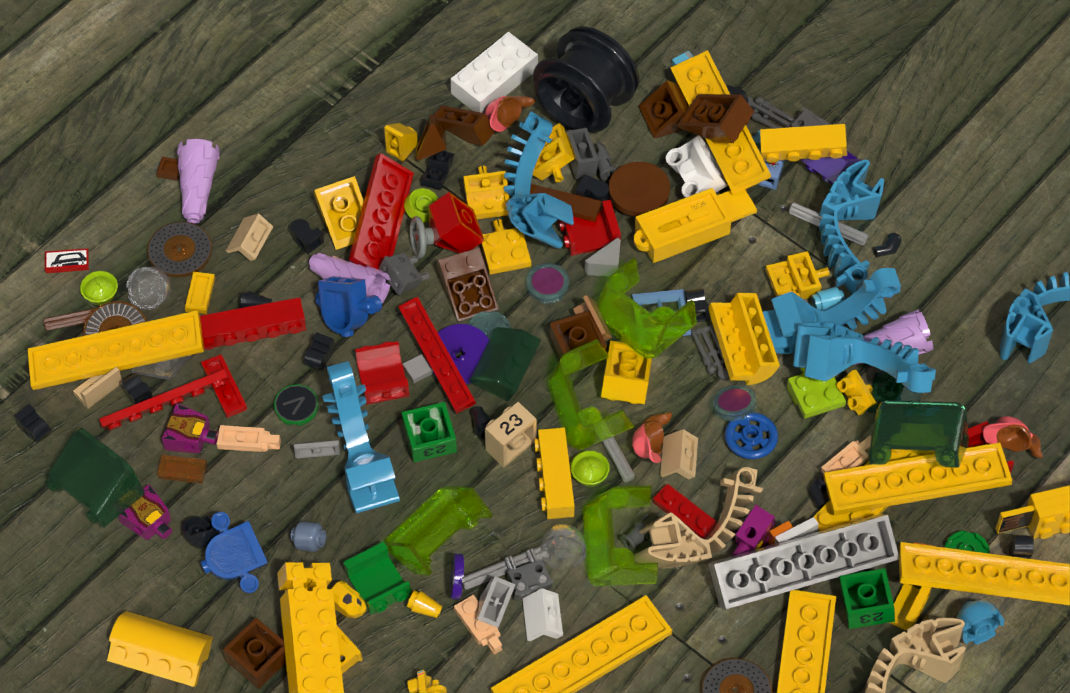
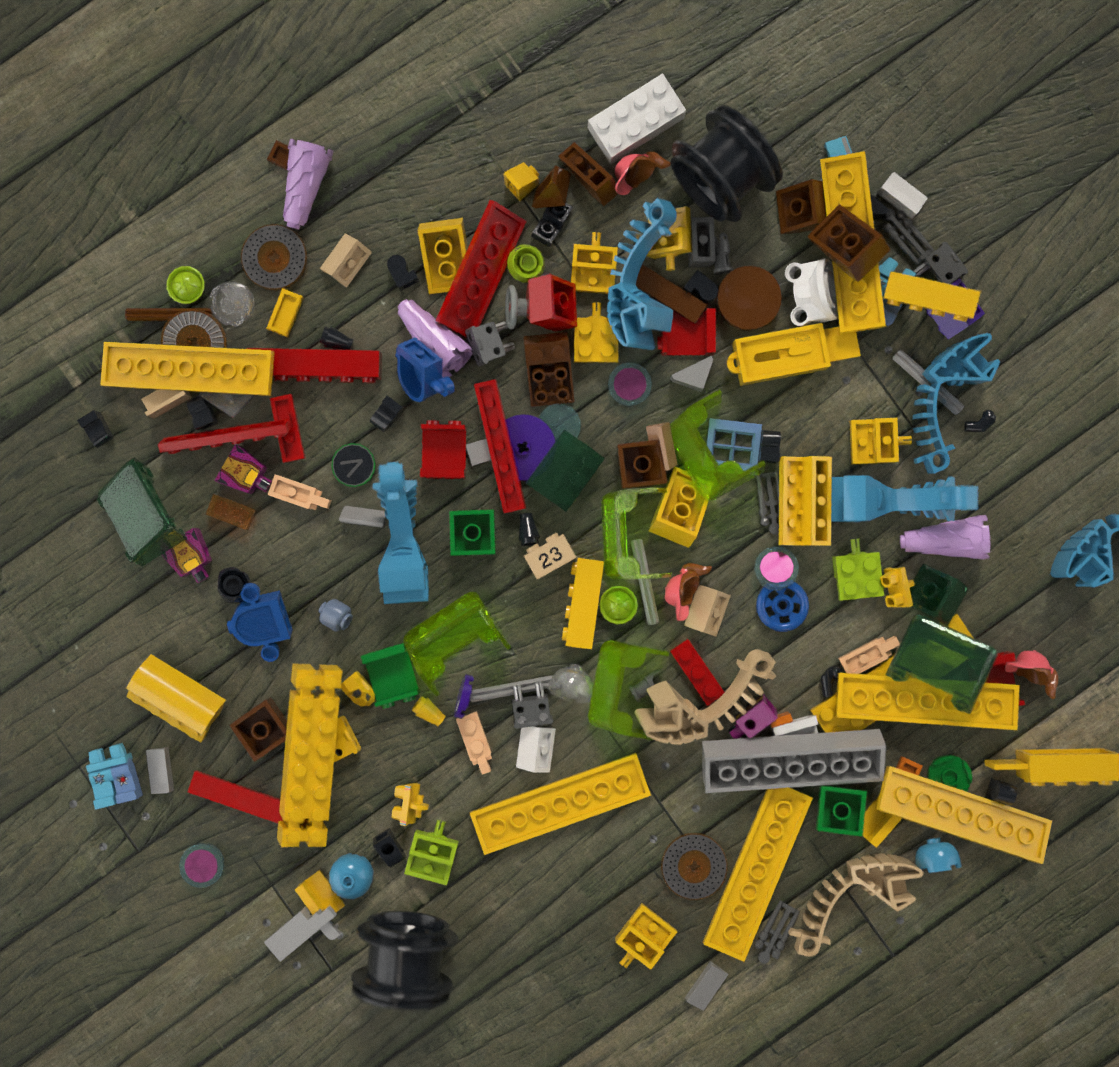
camera: 15 degrees right, 30 degrees up
tile [45,248,89,273] -> none
light grey slope [476,576,515,628] -> none
dark azure piece [793,321,936,393] -> none
medium azure brick [811,287,845,311] -> none
none -> white panel [877,172,927,219]

